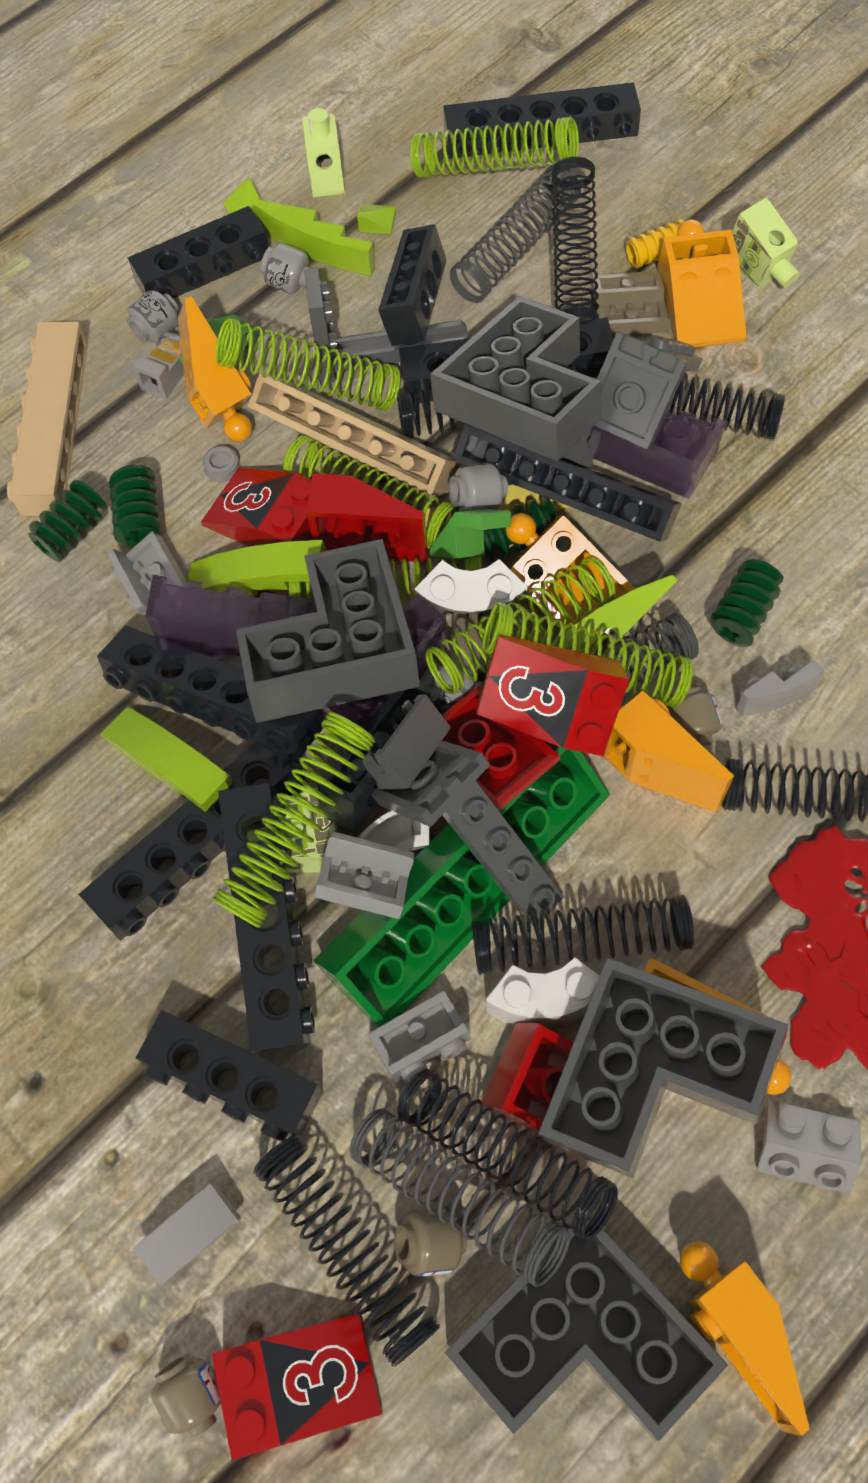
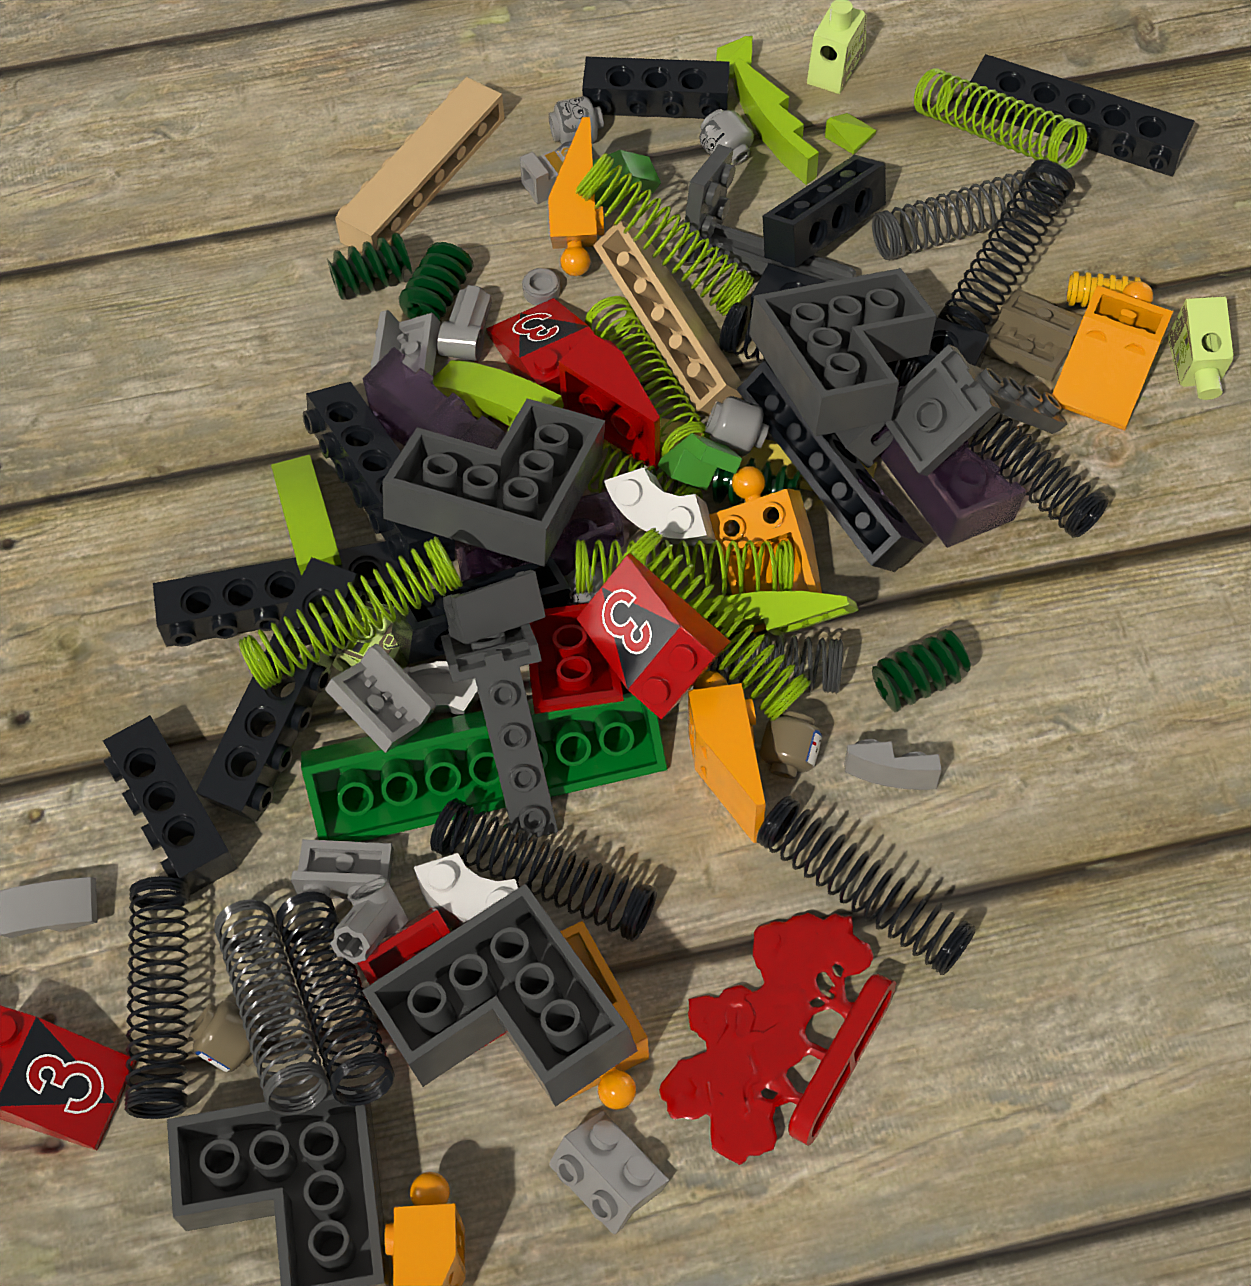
camera: 30 degrees right, 5 degrees down
none -> light grey piece [330,878,408,964]
none -> light grey piece [437,285,492,362]

